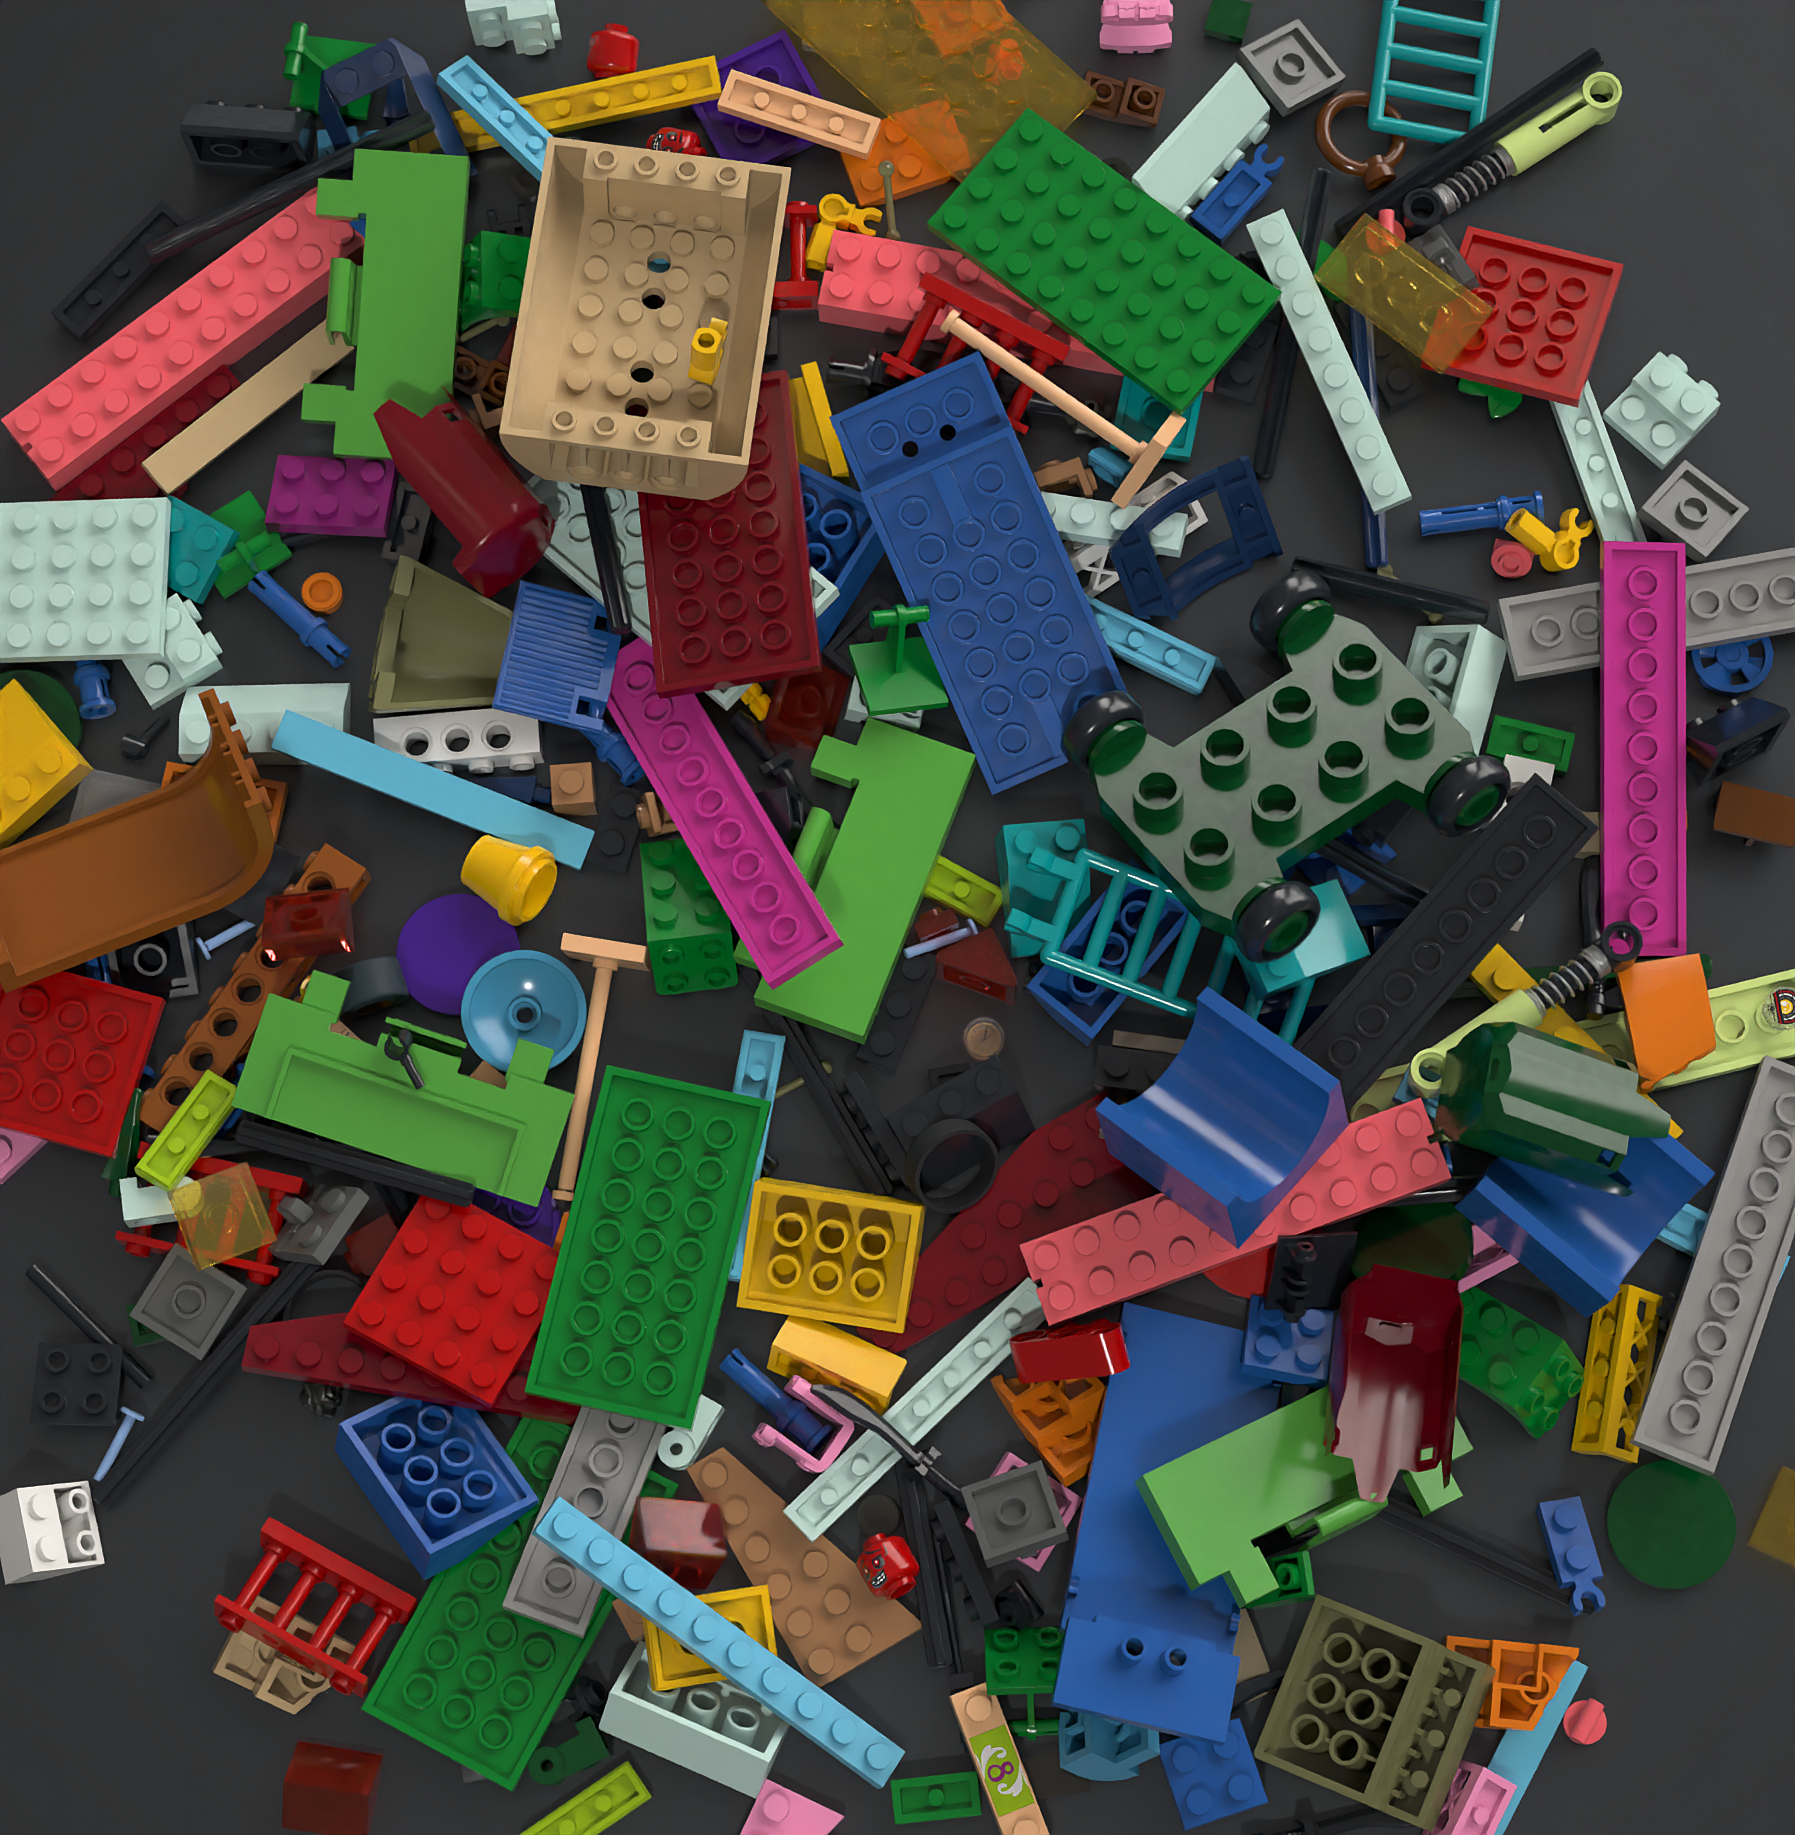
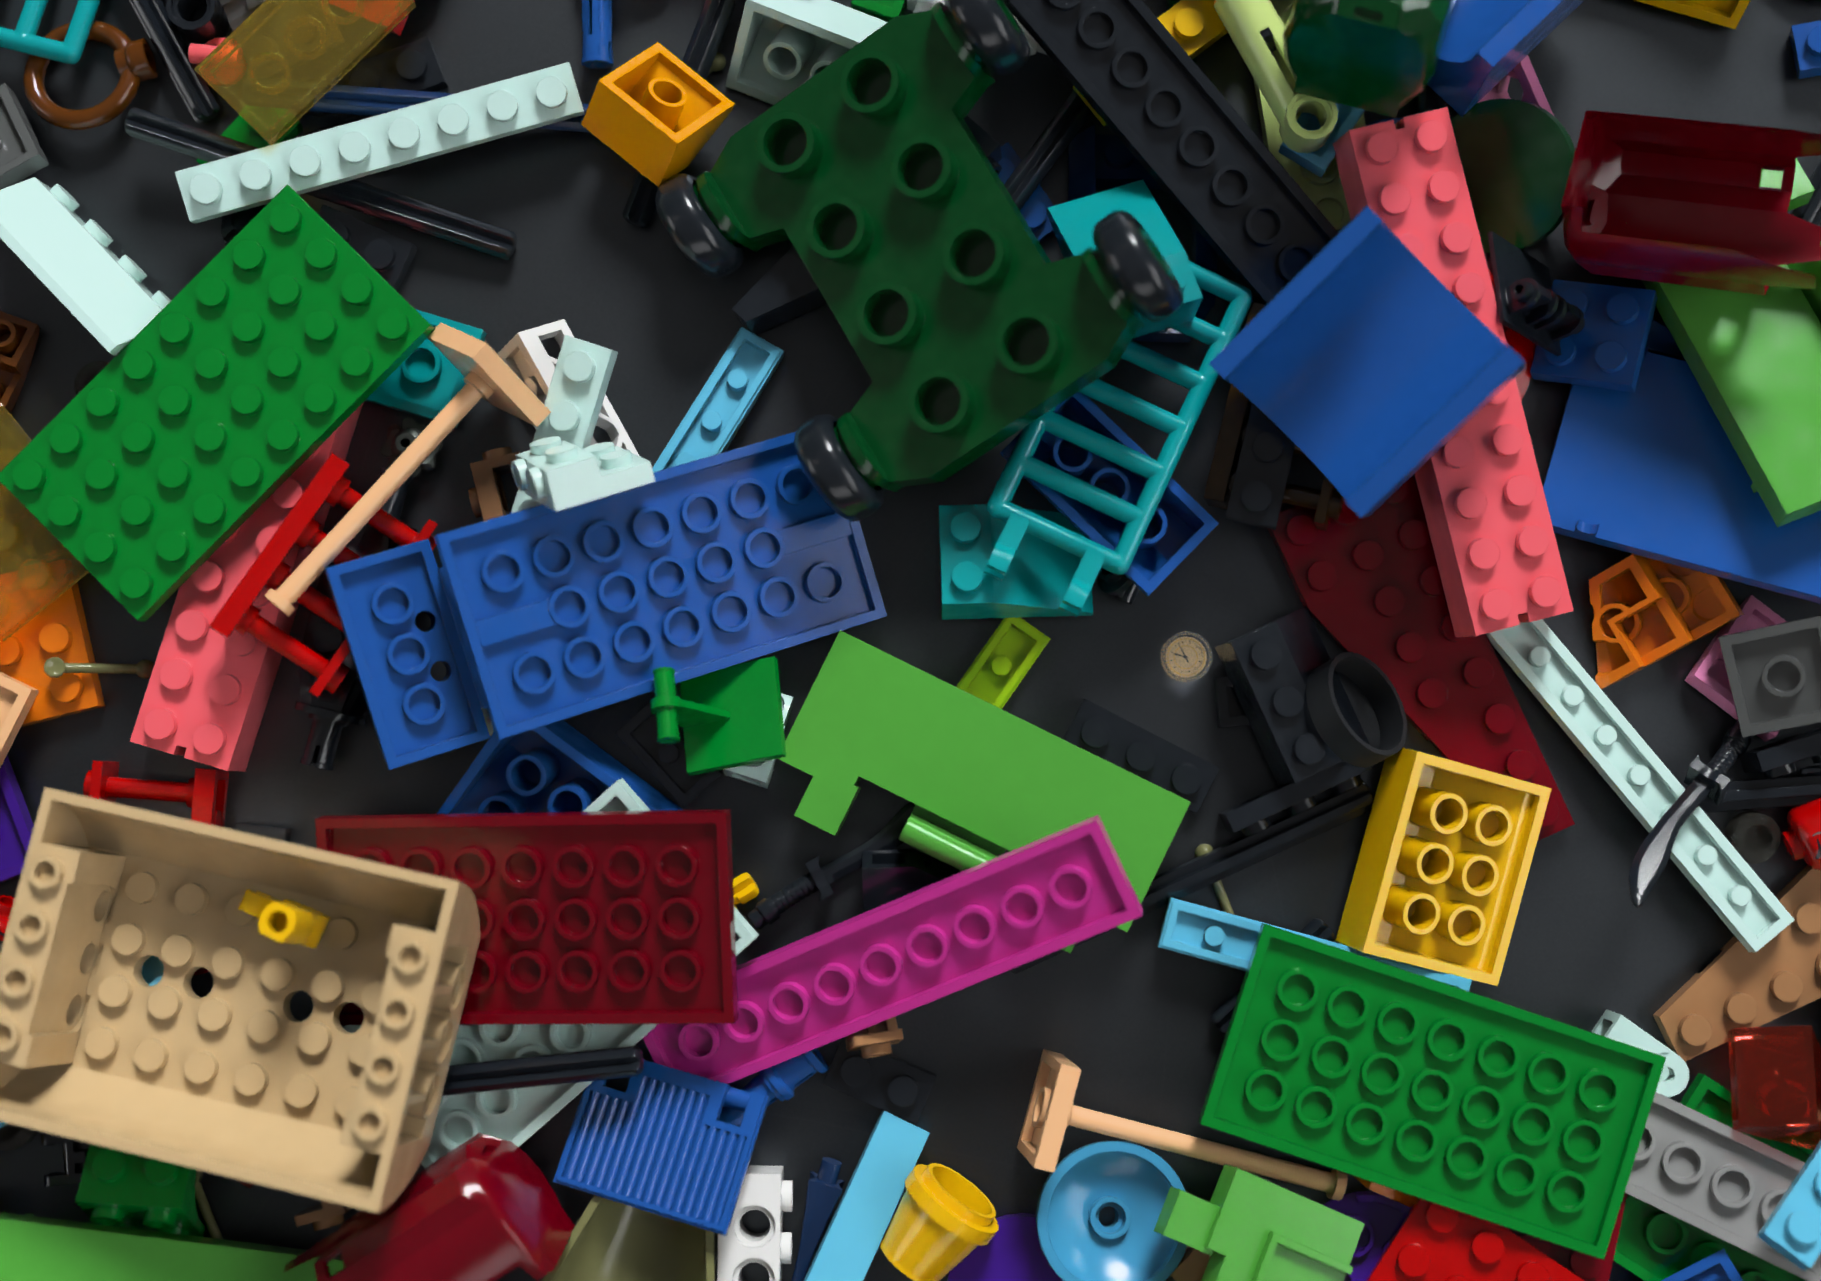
camera: 90 degrees left, 10 degrees up
reddish brown slope [454,345,510,409] -> none
medium nougat brick [550,762,598,818] -> none
green bracket [640,838,739,995] -> none
blue pin [719,1348,834,1456] -> none
bright pink piece [751,1375,854,1474] -> none
clear red slope [764,664,850,754] -> none
yellow panel [767,1315,907,1416] -> none
yellow panel [790,361,850,486] -> none
yellow bar [805,193,883,272] -> none
light blue pin [903,919,979,959] -> none
clear red plate [914,908,959,943] -> none
clear red slope [935,927,1017,1006] -> none
red piece [1008,1318,1131,1383] -> none
dark azure slope [1088,446,1134,489] -> none
dark blue wedge [1108,455,1284,621] -> none
blue plate [1190,143,1284,246] -> none
green bracket [1459,1286,1585,1439] -> none
none -> light aqua plate [511,436,655,512]
none -> light orange slope [581,42,735,187]

